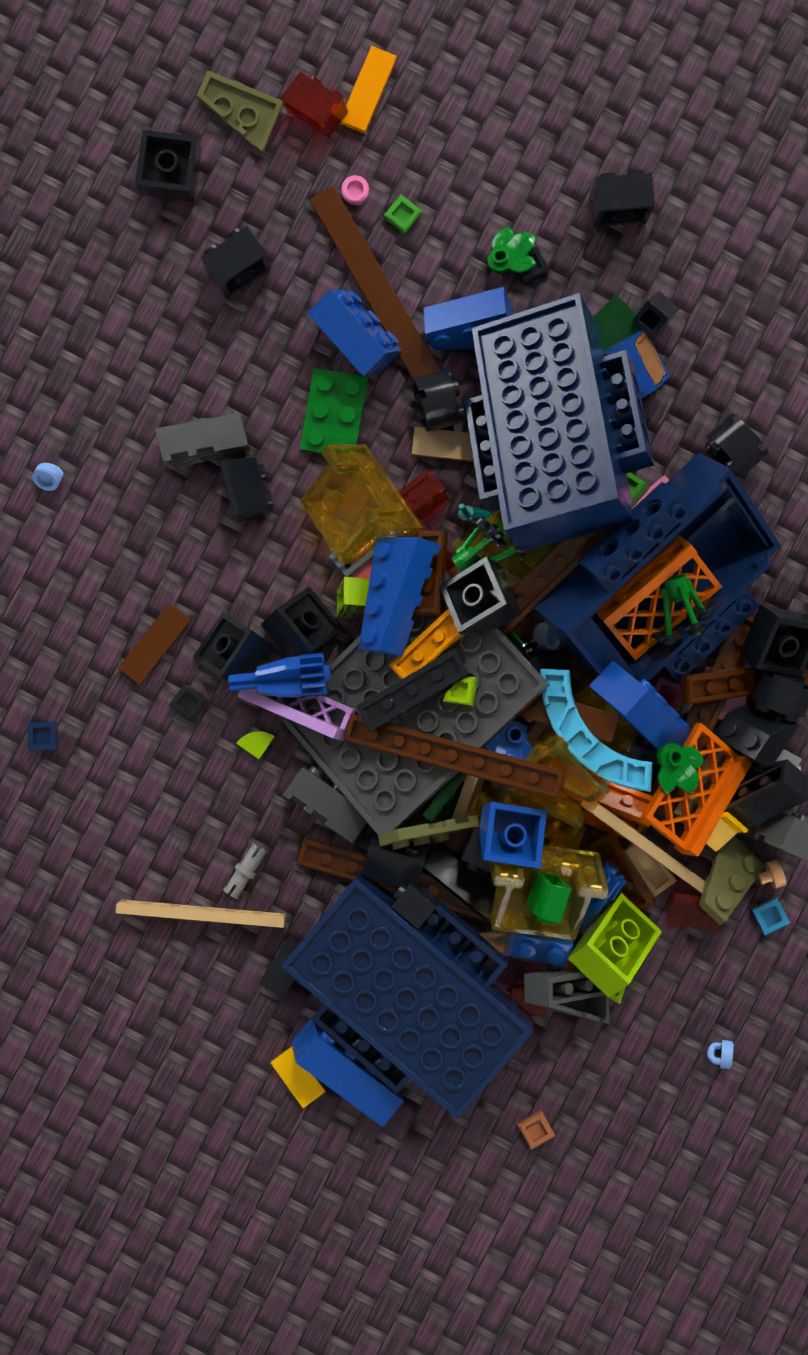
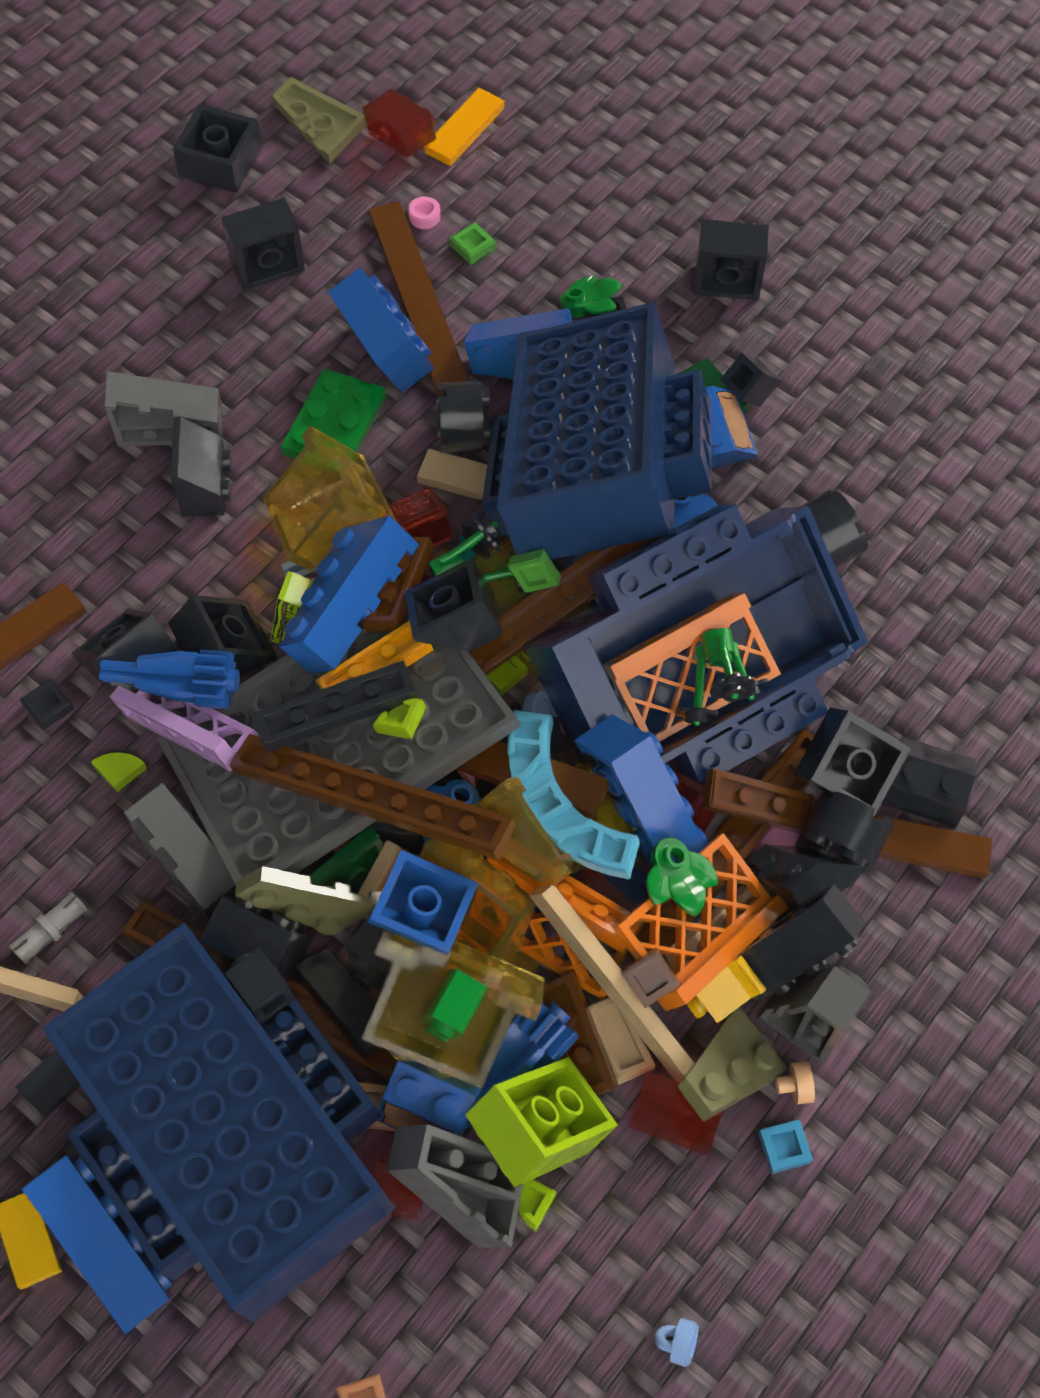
camera: 15 degrees right, 25 degrees down
none -> bright green tile [508,549,561,593]
none -> reddish brown tile [621,947,680,1008]

